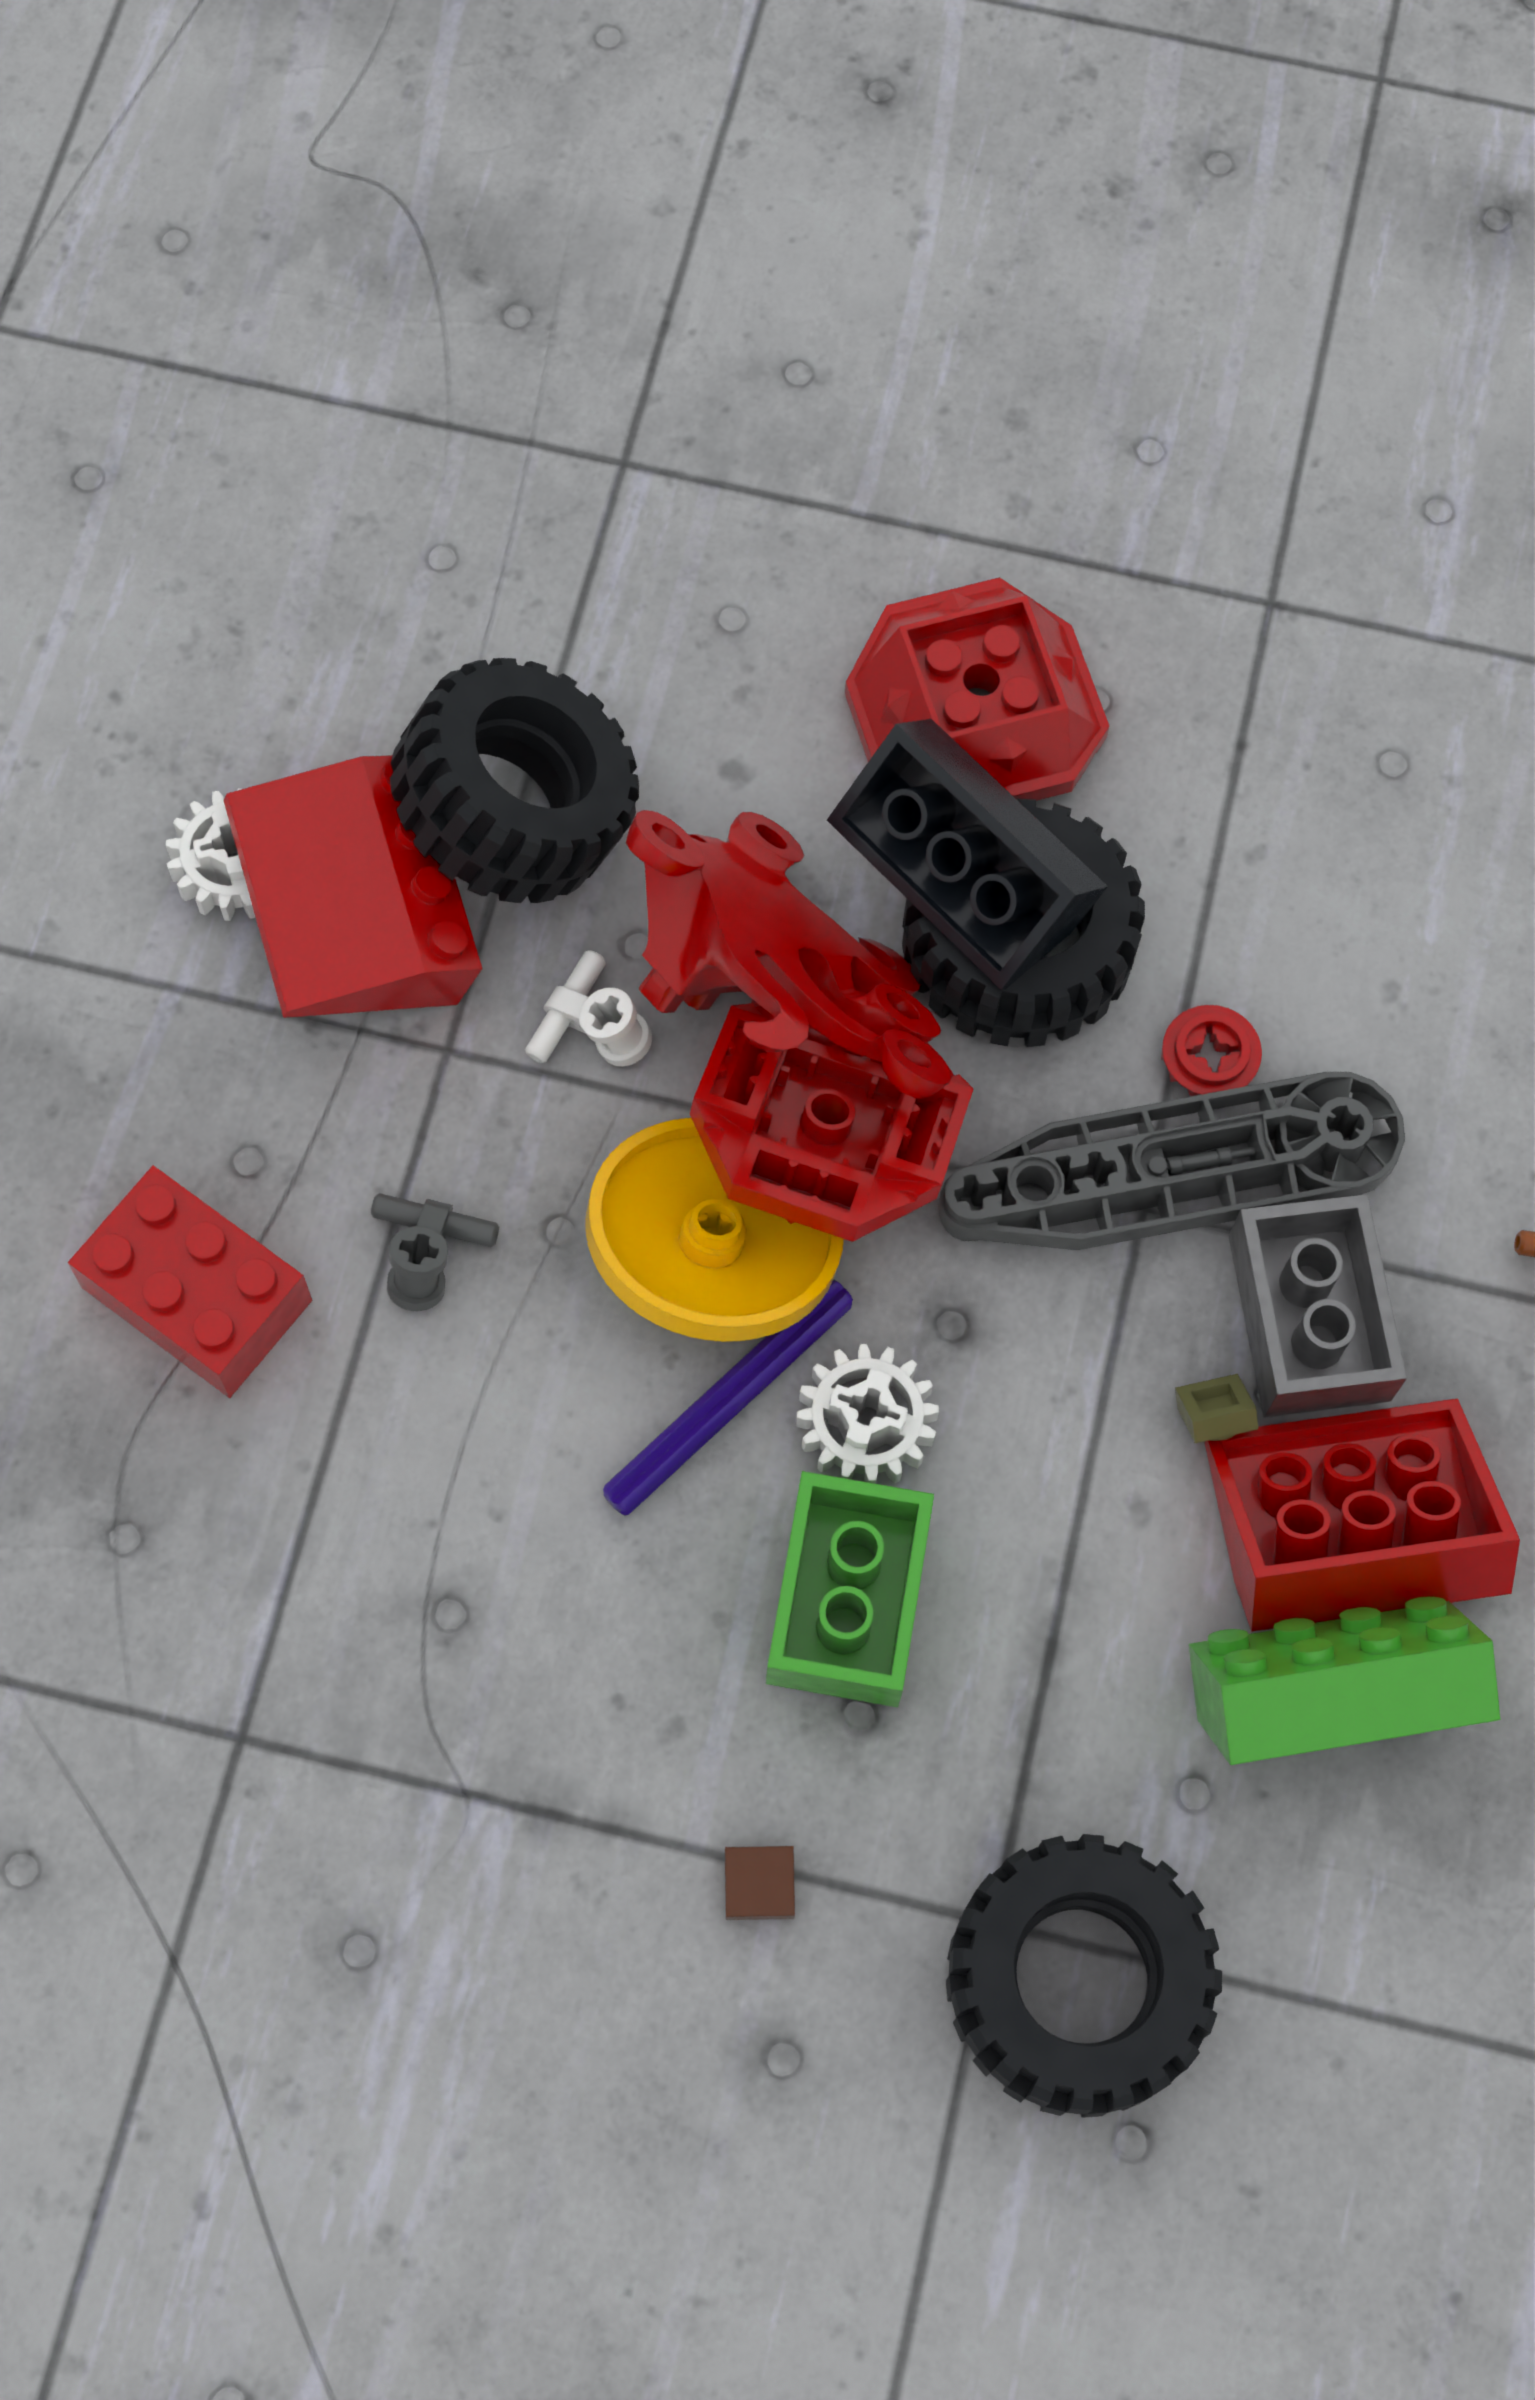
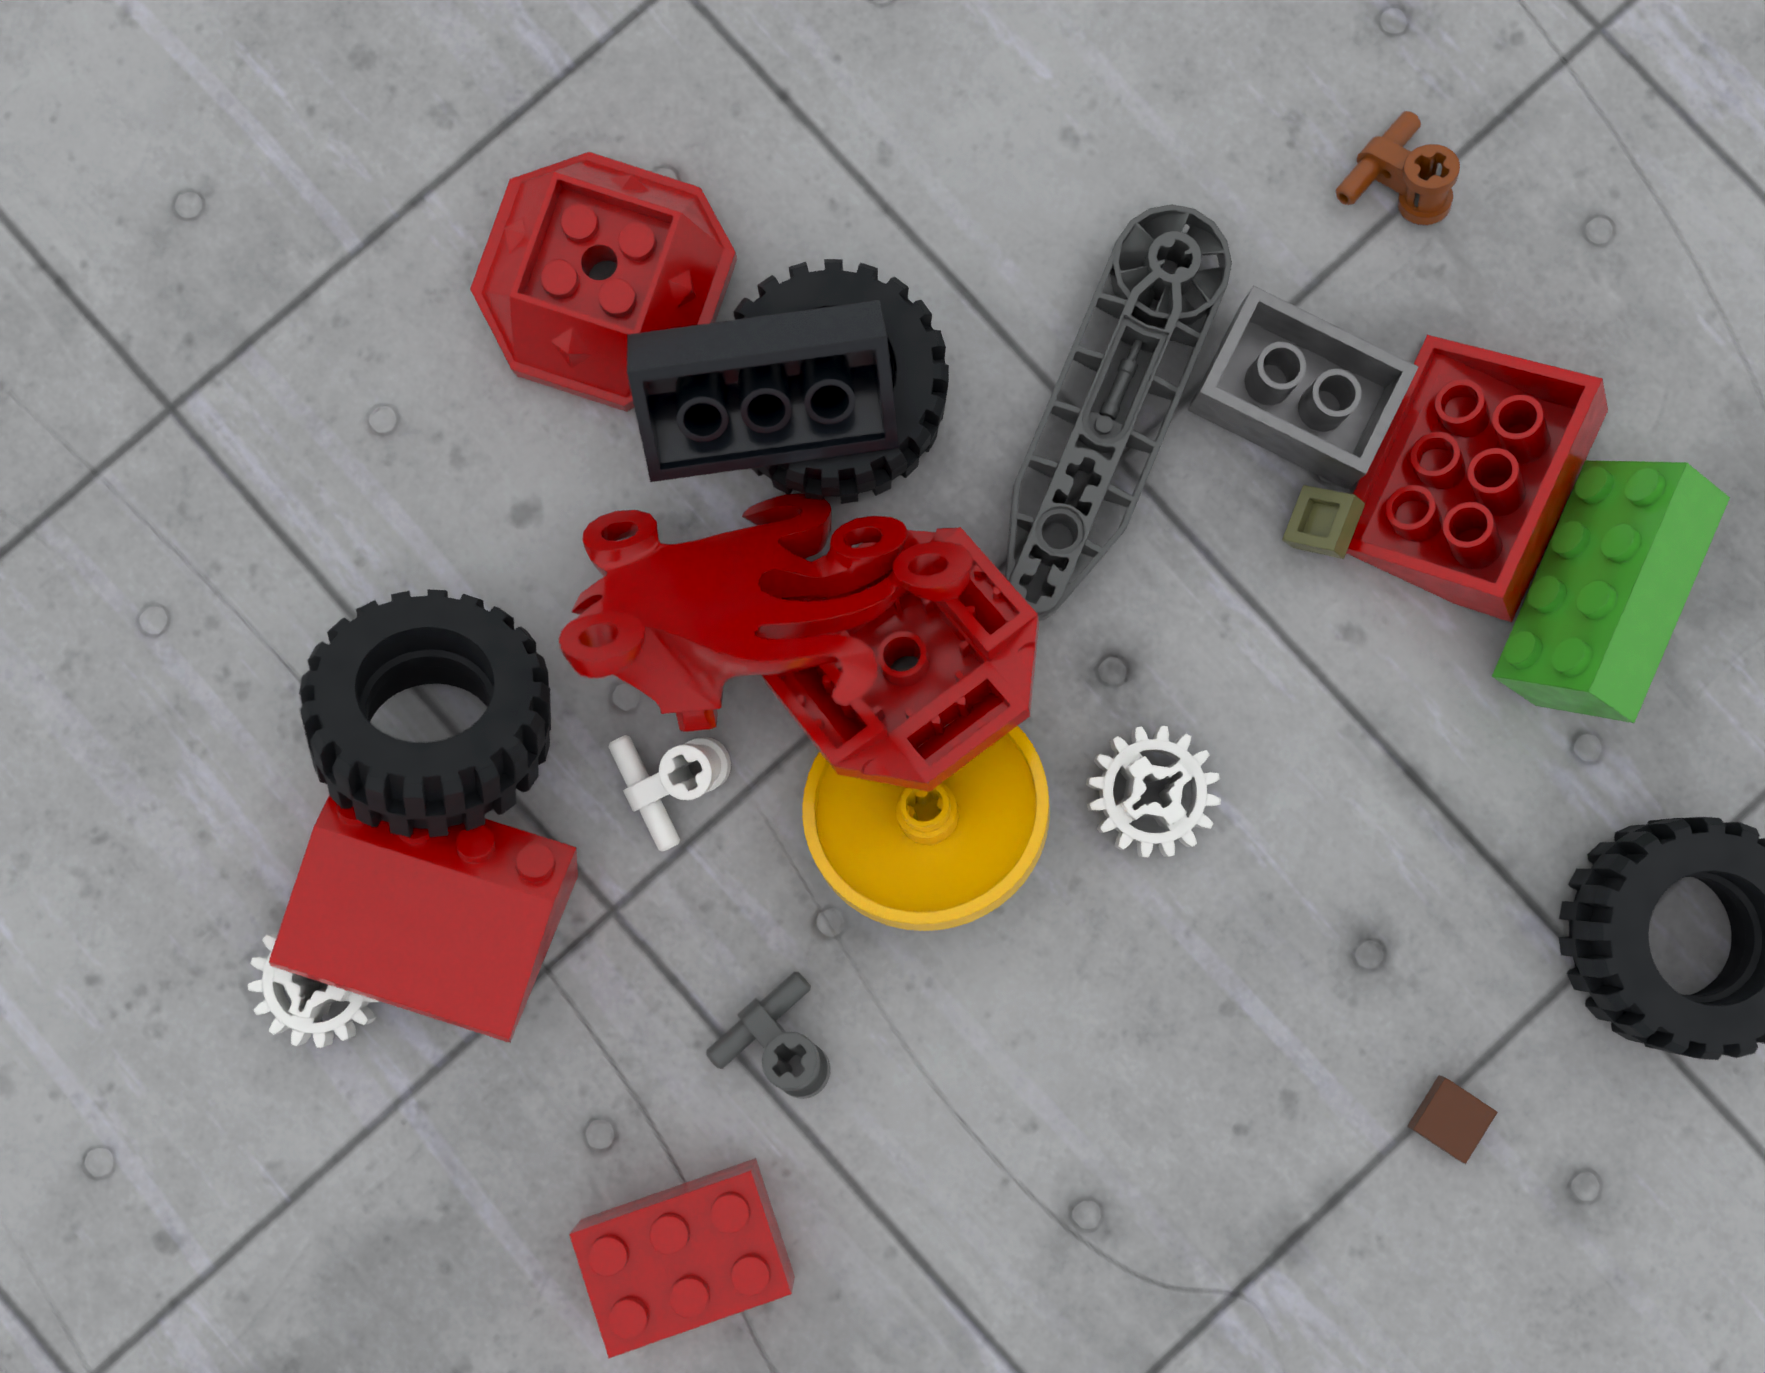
camera: 55 degrees left, 15 degrees up
dark purple axle [603,1279,853,1516] -> none
bright green brick [766,1471,934,1707] -> none
red gear [1161,1005,1262,1097] -> none

